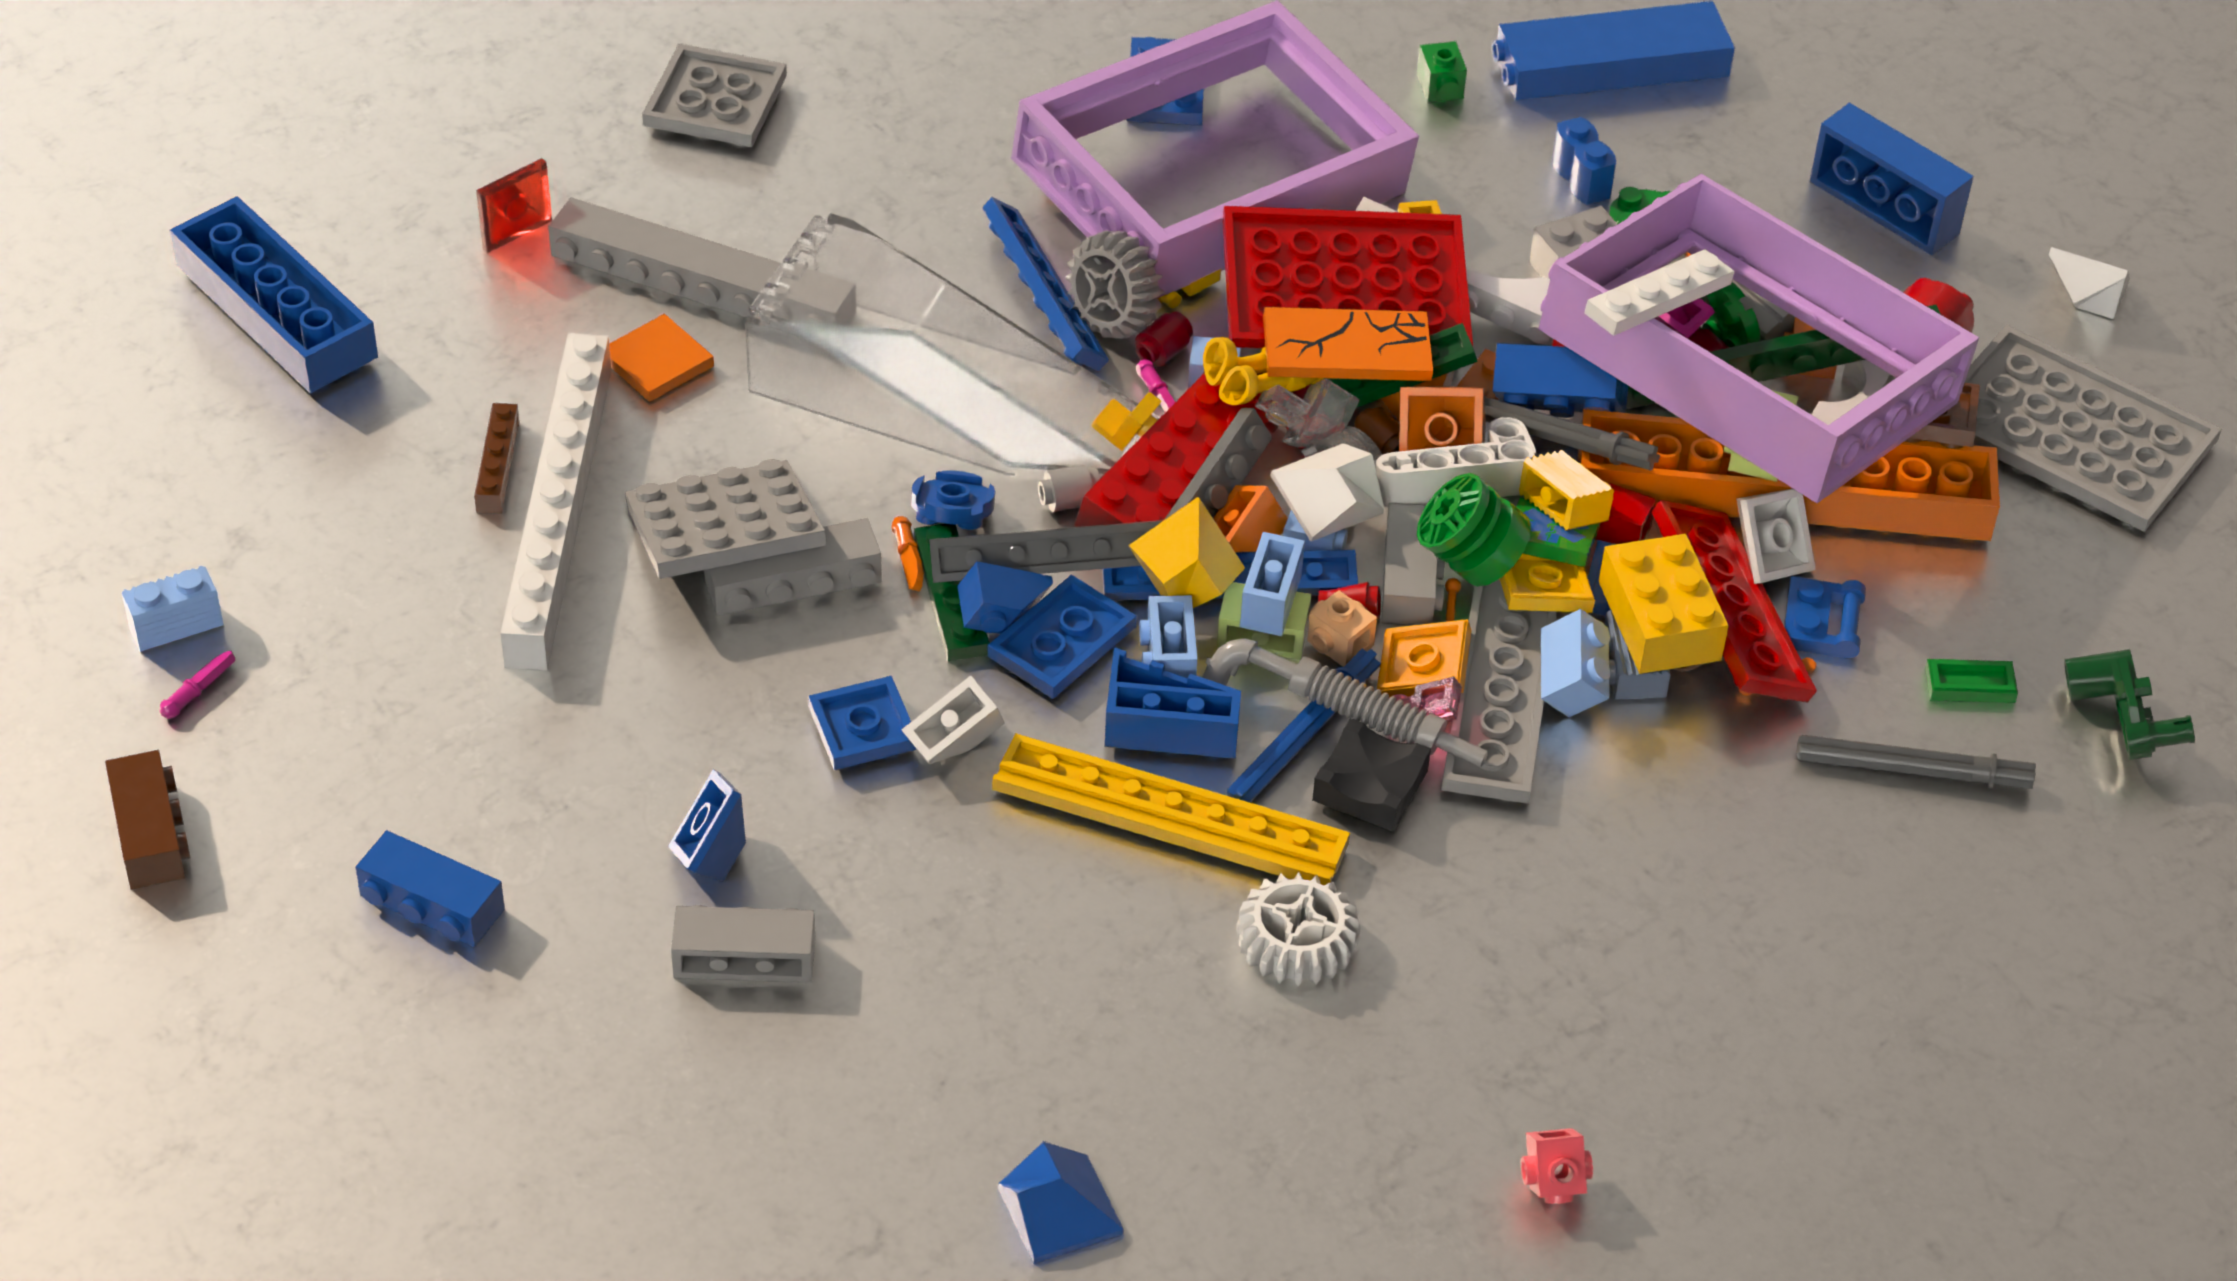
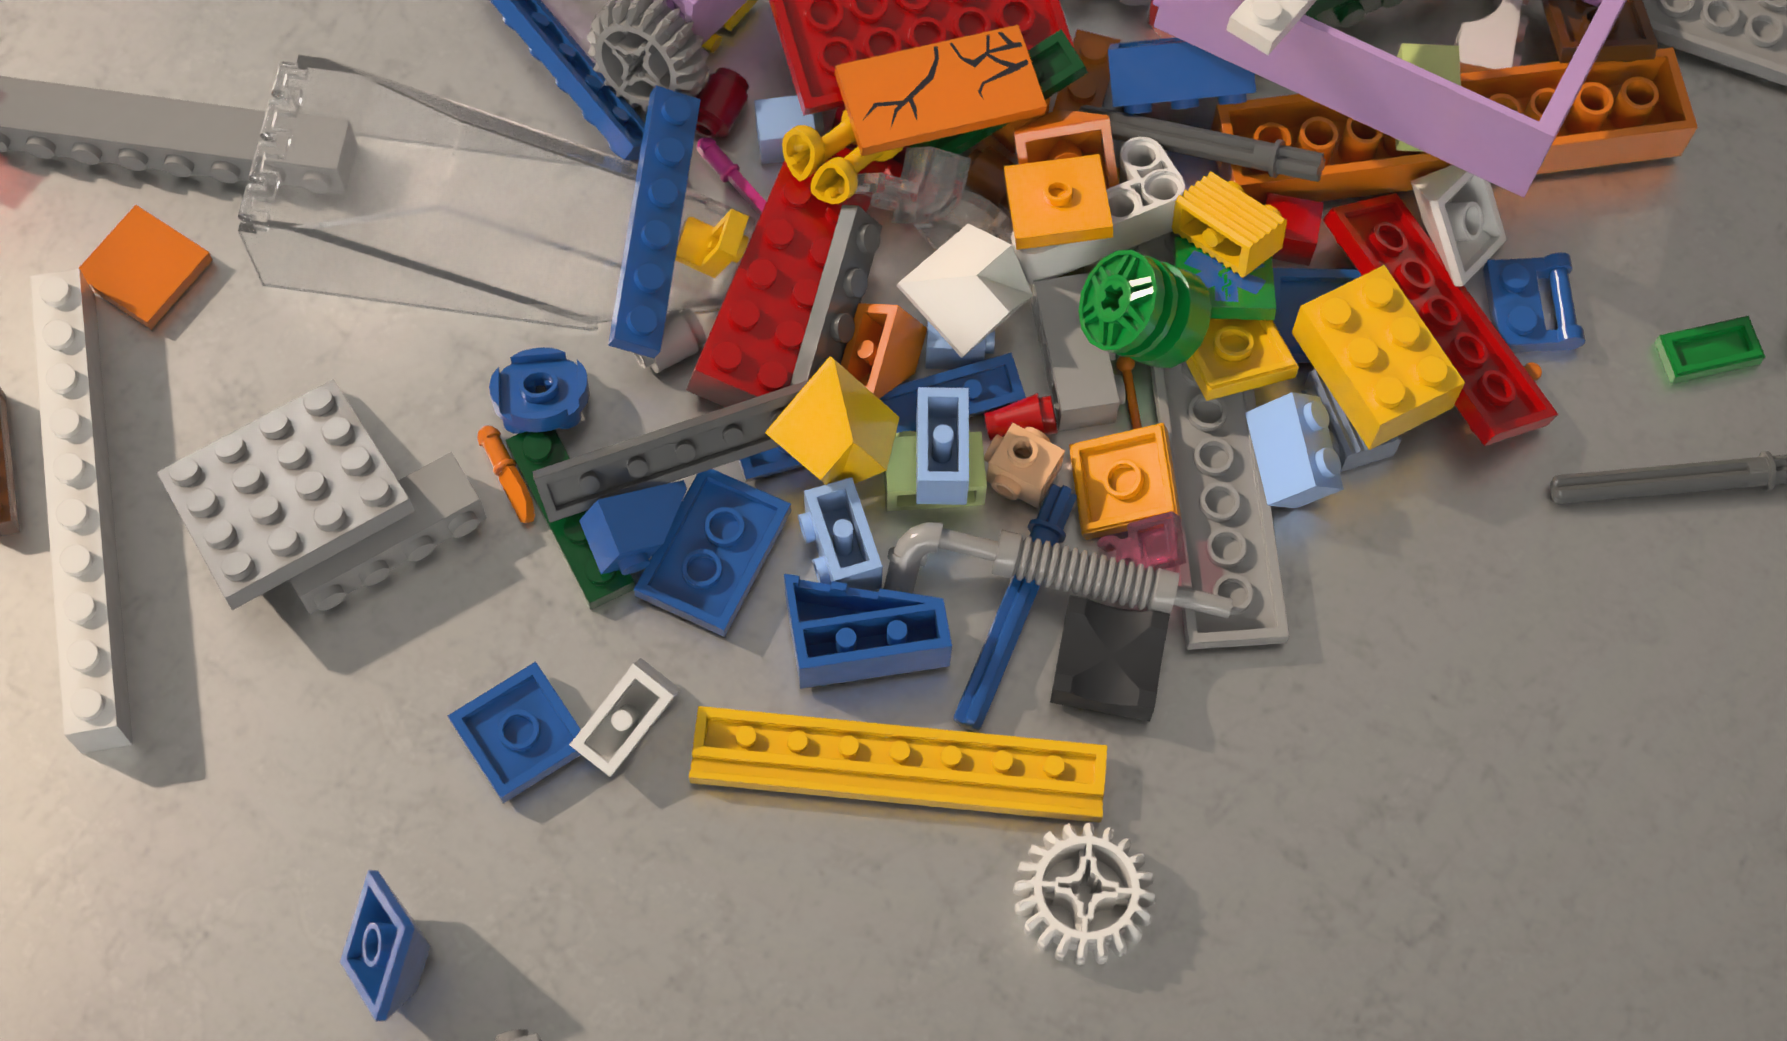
camera: 15 degrees left, 20 degrees up
none -> blue plate [608,85,701,359]
none -> light orange plate [1004,154,1113,250]

